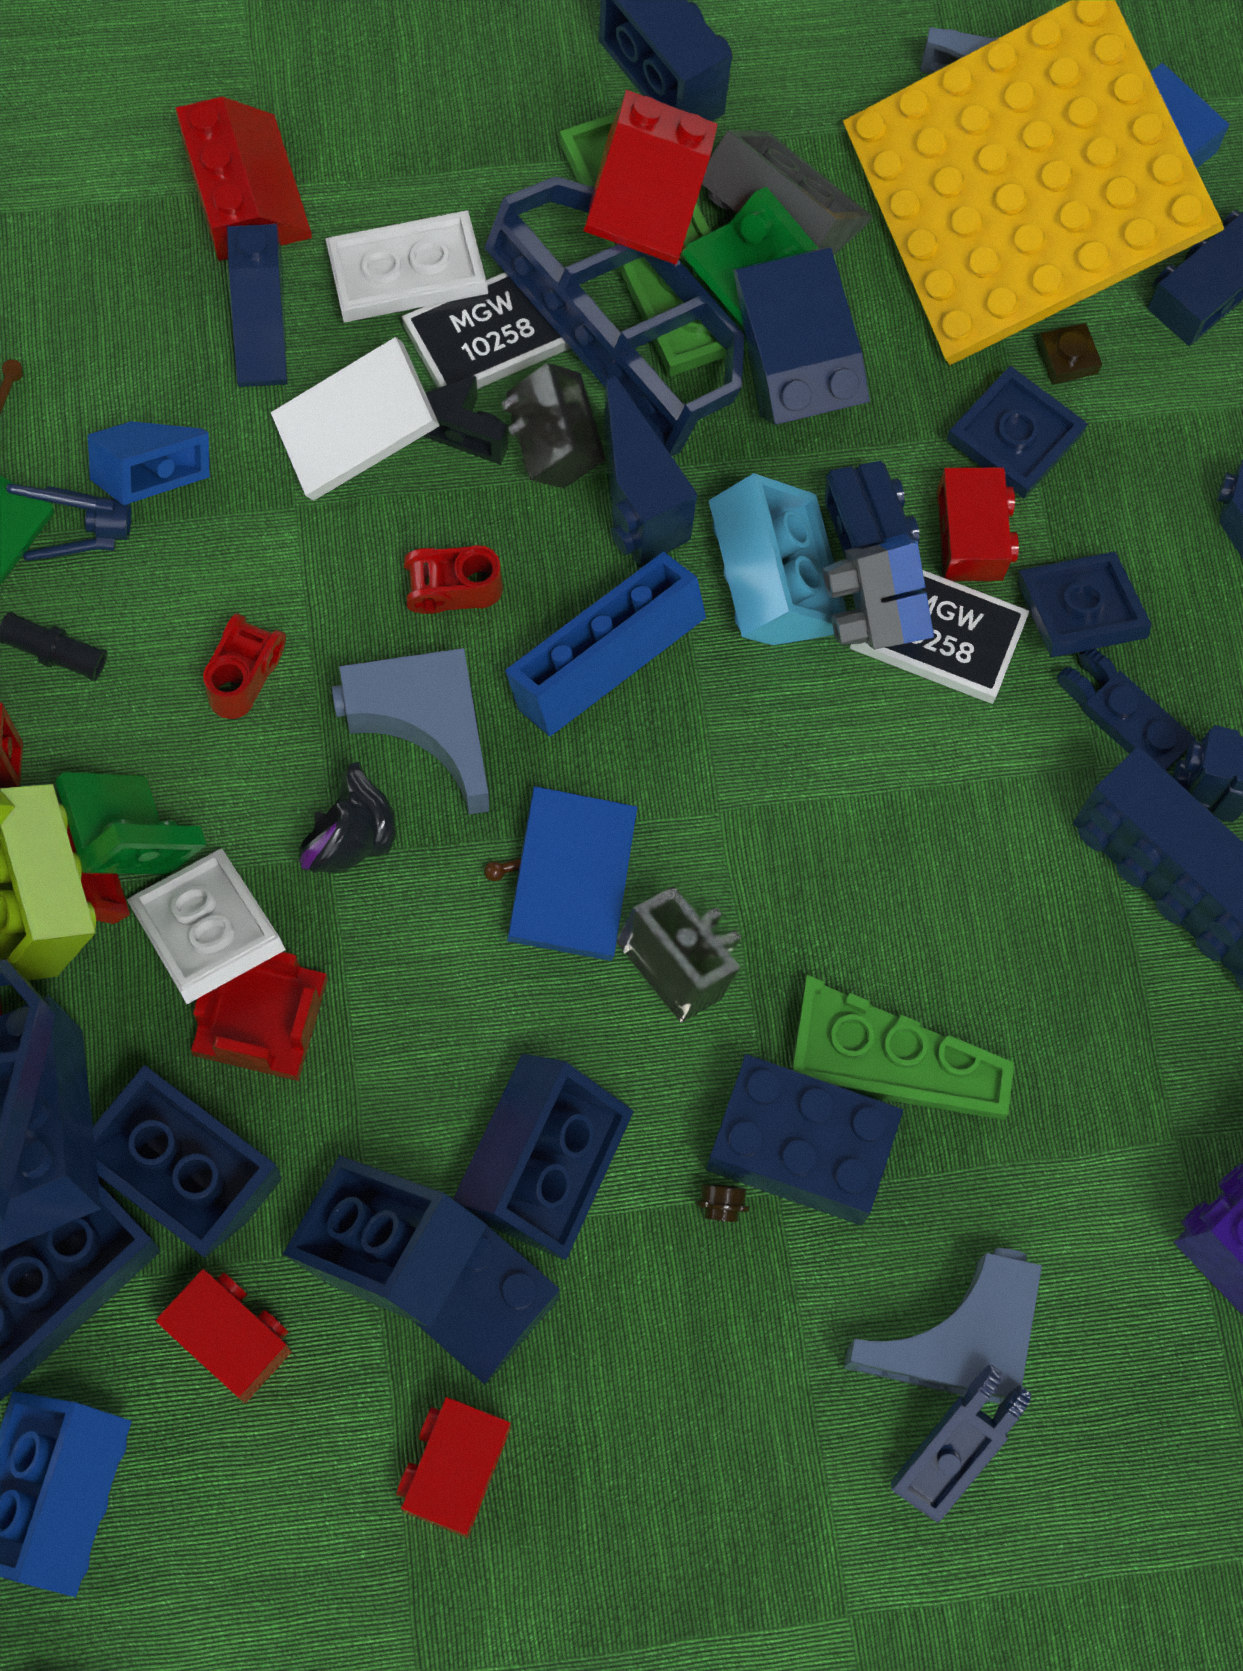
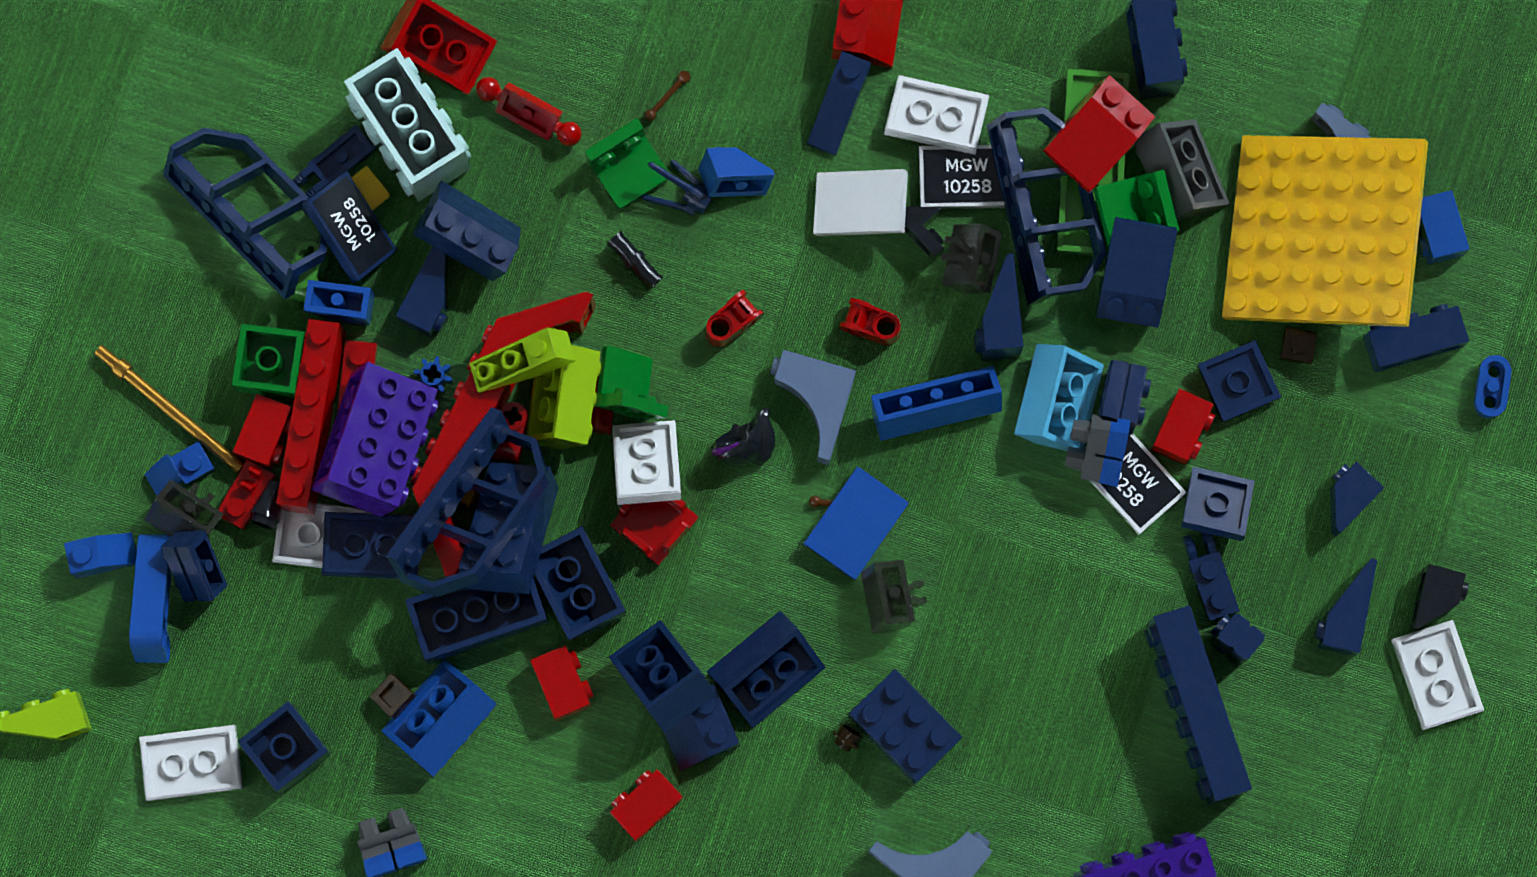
camera: 30 degrees right, 10 degrees up
bright green wing [791,975,1014,1120] -> none

